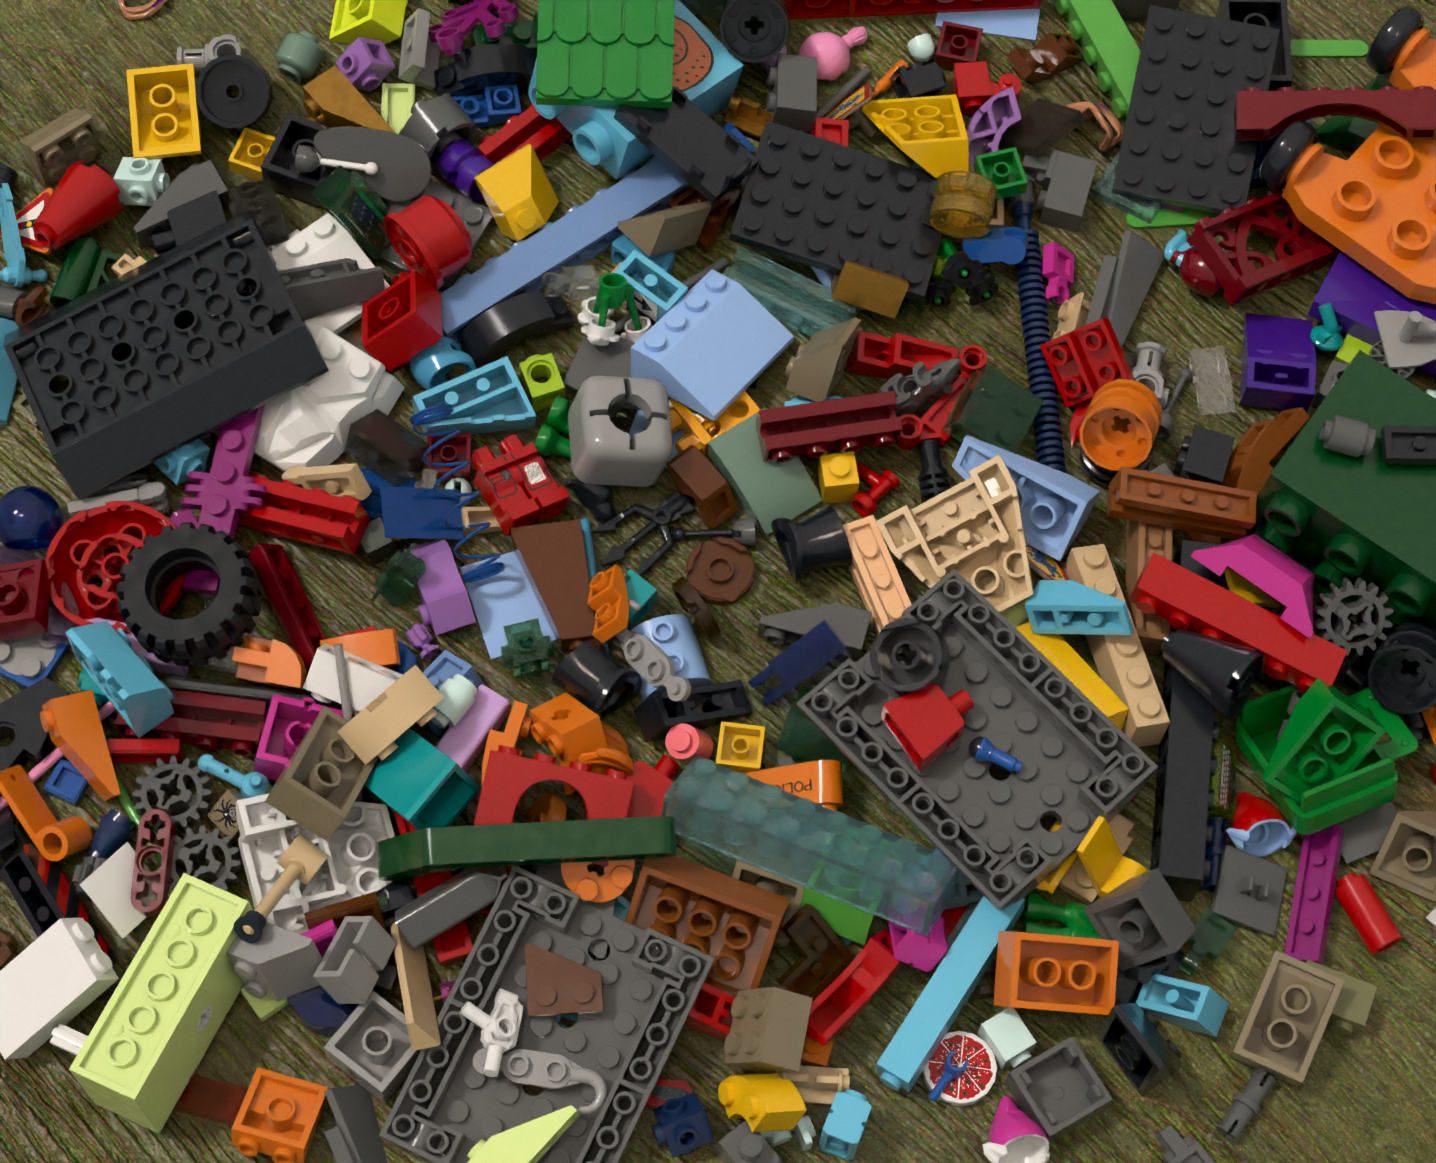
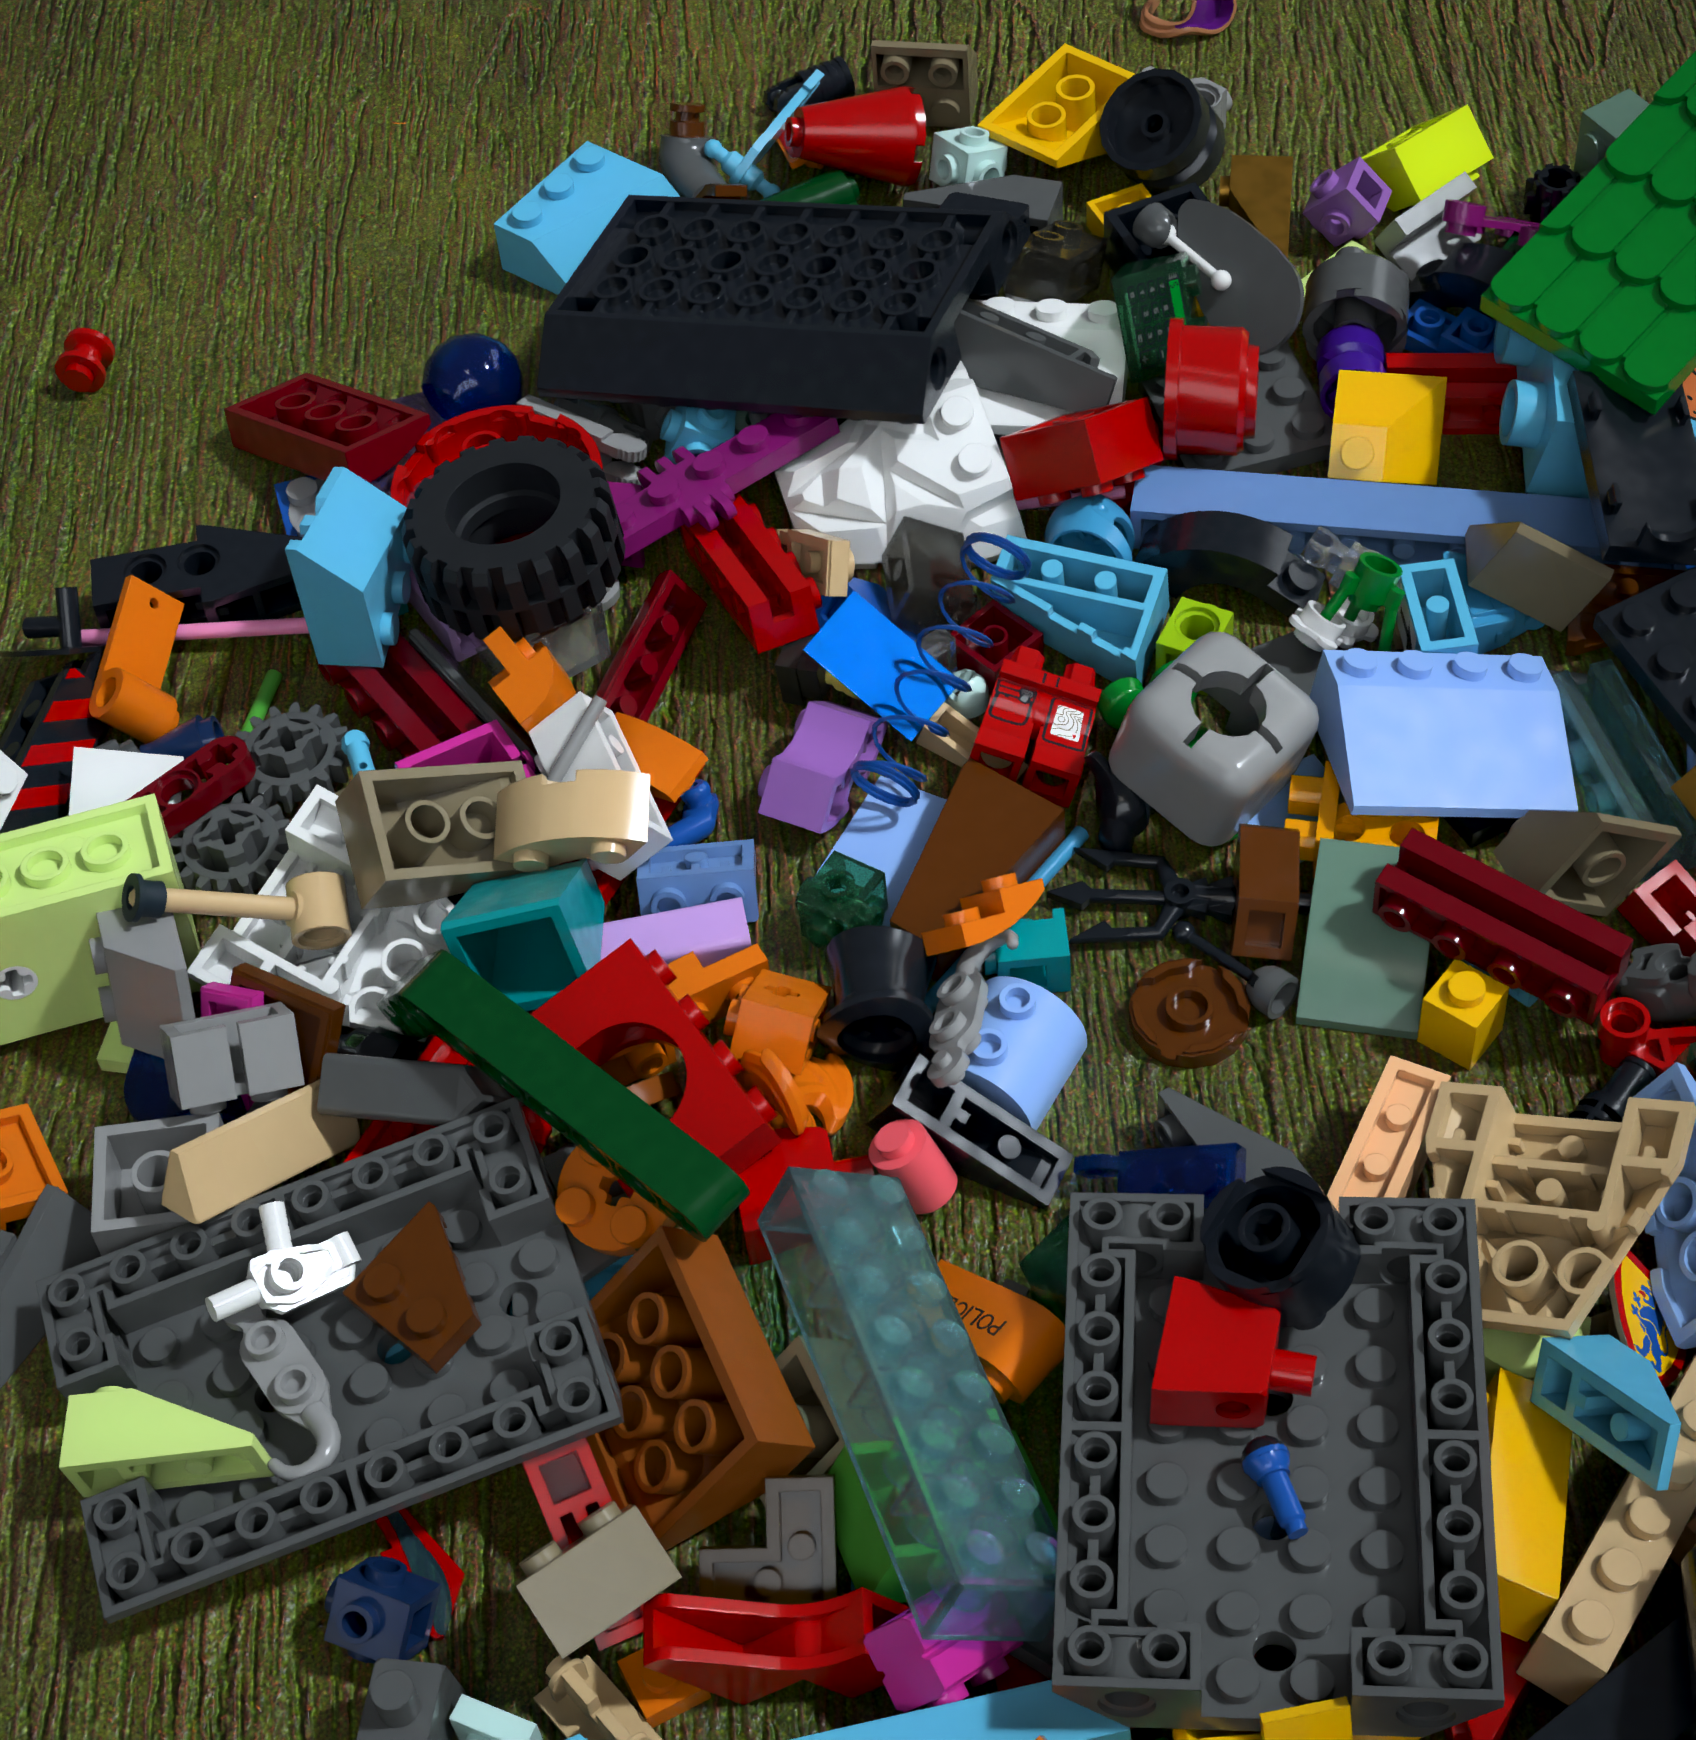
camera: 55 degrees right, 15 degrees down
orange slope [40,690,121,801] -> none
blue tile [43,758,90,807] -> none
red tile [107,739,184,764] -> none
sand green head [275,30,324,82] -> none
clear green hinge [371,542,426,606] -> none
medium lavender piece [406,624,440,661] -> none
light aqua brick [430,674,478,729] -> none
dark brown tile [672,576,721,641] -> none
yellow piece [715,721,765,774] -> none
yellow brick [718,1073,807,1133] -> none
black hat [771,504,852,585] -> none
red piece [850,462,900,518] -> none

